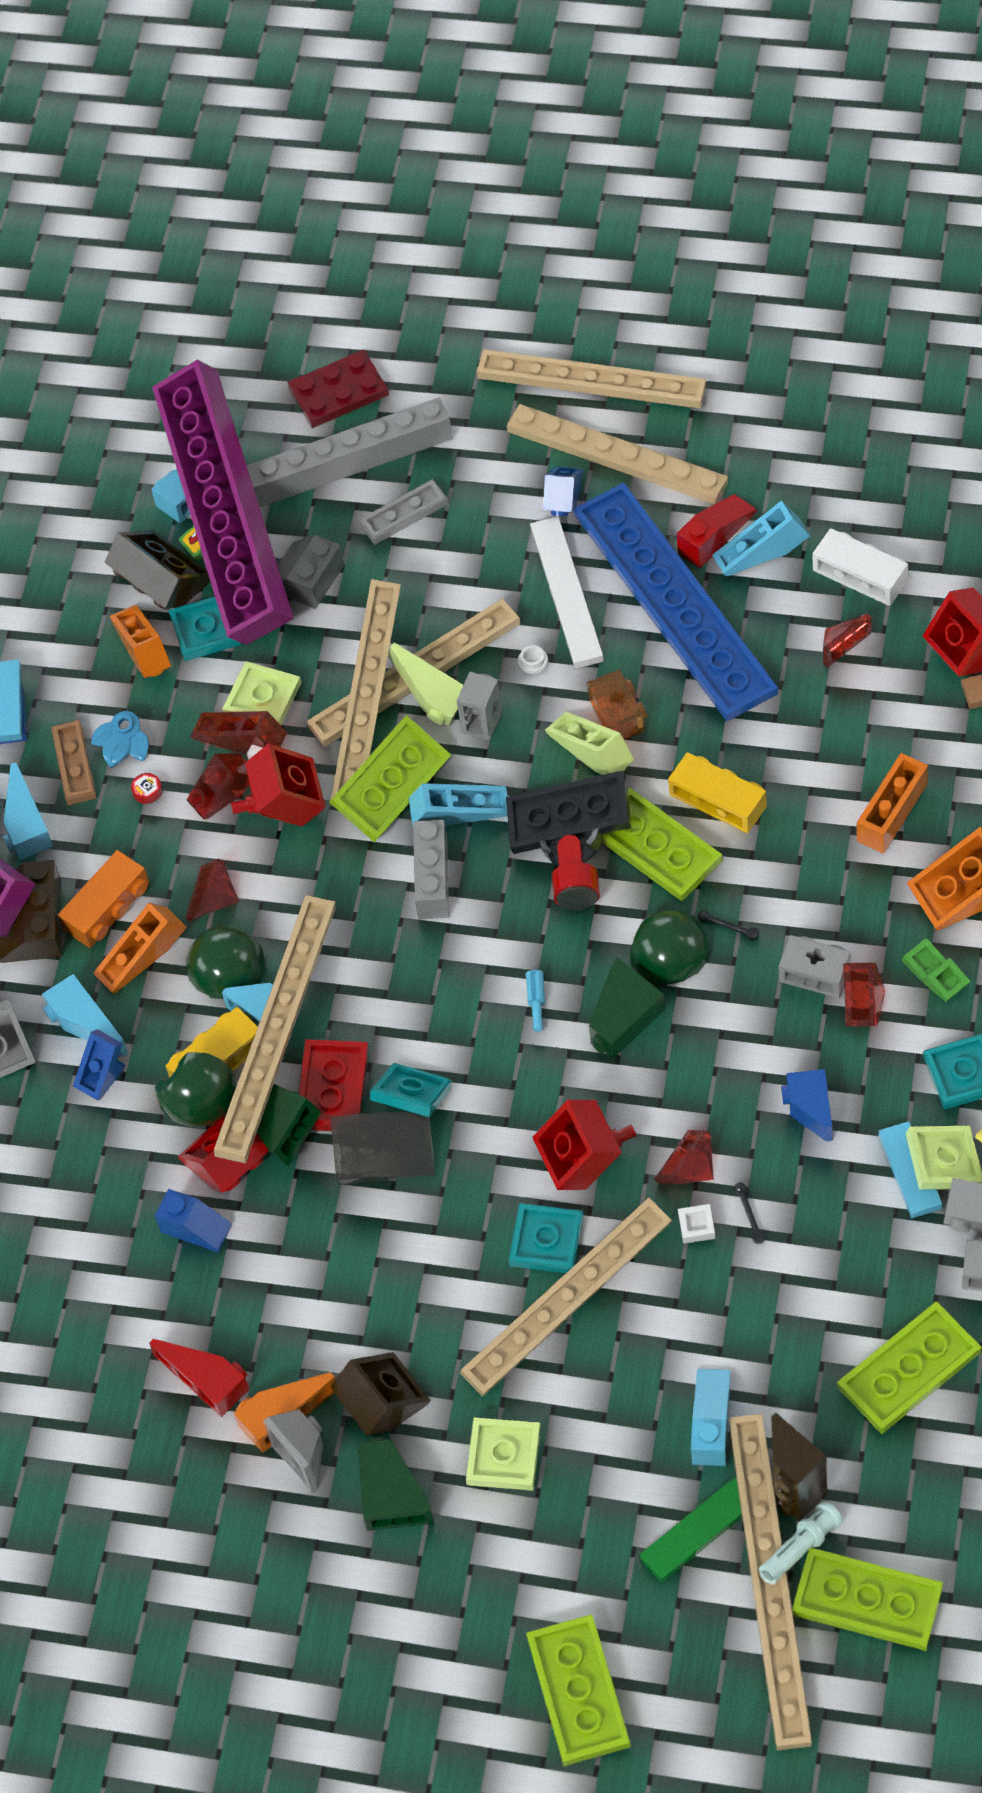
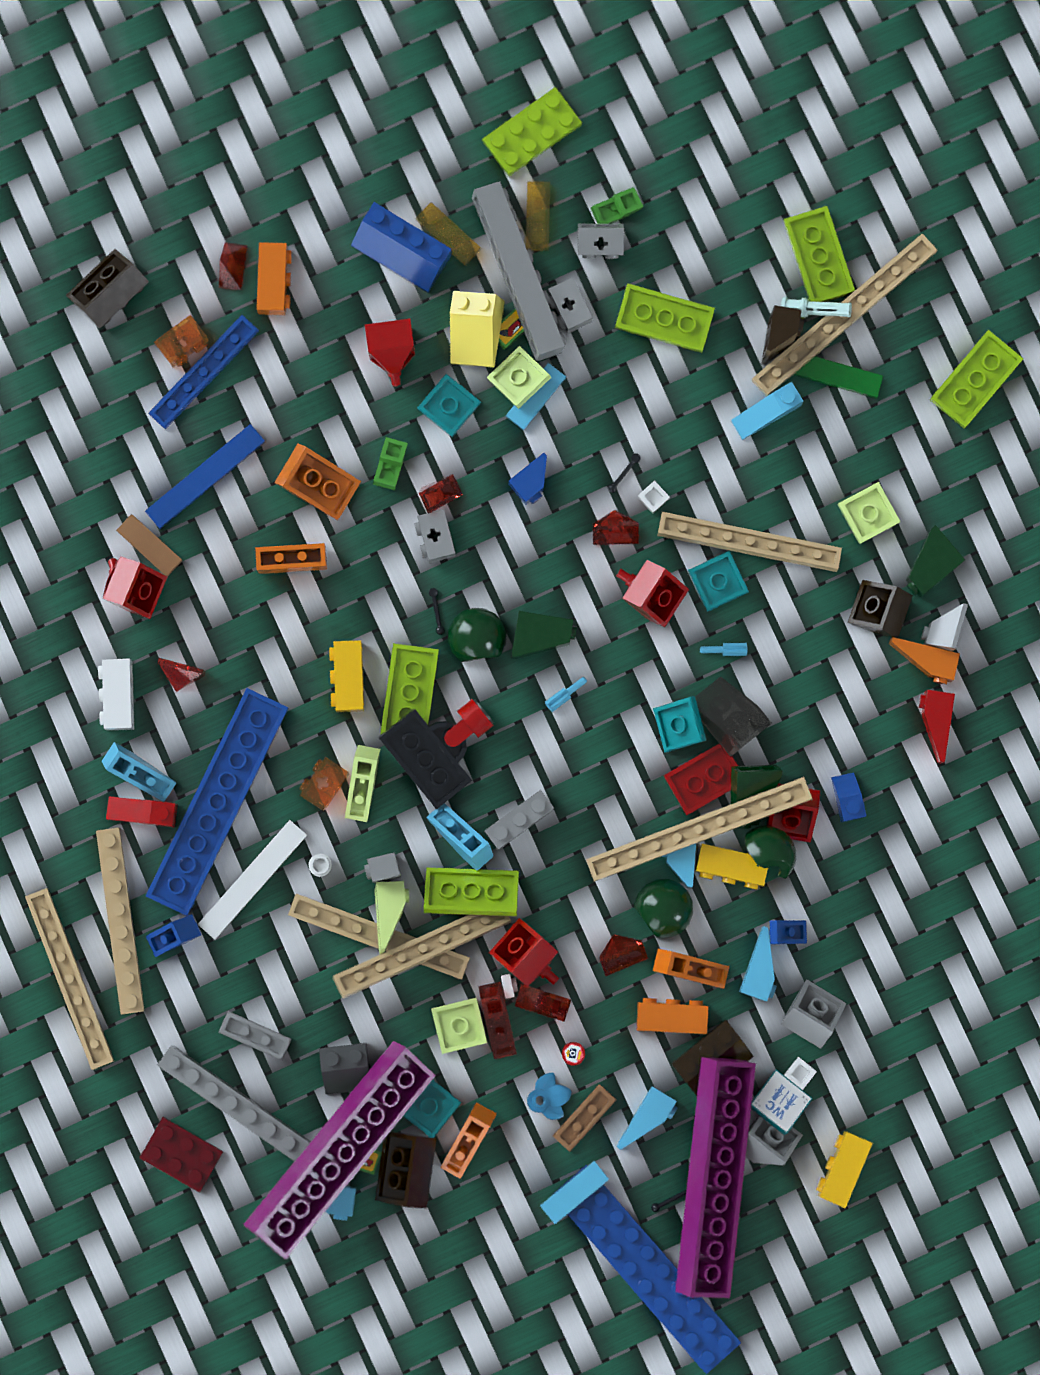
camera: 135 degrees left, 25 degrees up
none -> medium azure axle [700,643,748,656]

